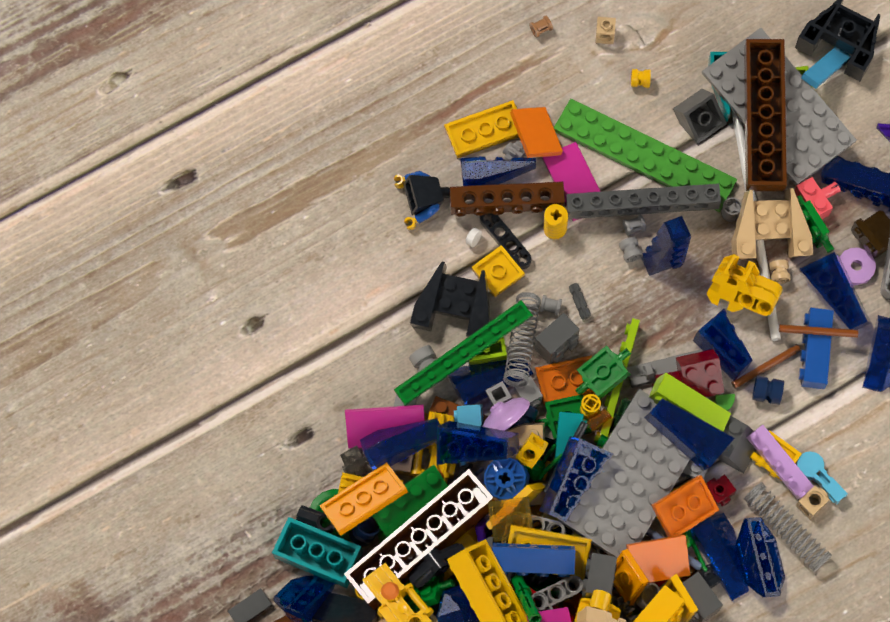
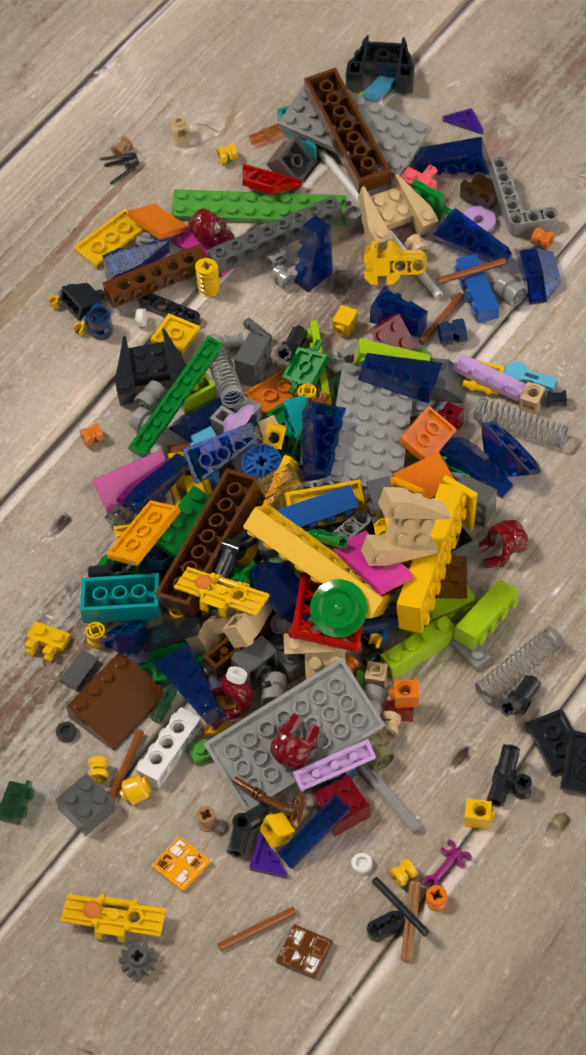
camera: 25 degrees left, 15 degrees down
none -> yellow plate [25,621,71,663]
none -> orange wheel [80,423,104,447]
none -> yellow wheel [85,622,107,649]
none -> dark blue wheel [87,306,113,340]
none -> black plant [100,152,139,185]
none -> light grey wheel [134,381,167,413]
none -> dark red hair [188,208,235,247]
none -> red wing [242,164,303,194]
none -> clear orange axle [249,123,282,146]
none -> black piece [275,325,307,362]
none -> clear smoke brick [327,269,353,296]
none -> yellow brick [332,305,358,337]
none -> light grey wheel [493,273,527,306]
none -> black bush [547,390,567,407]

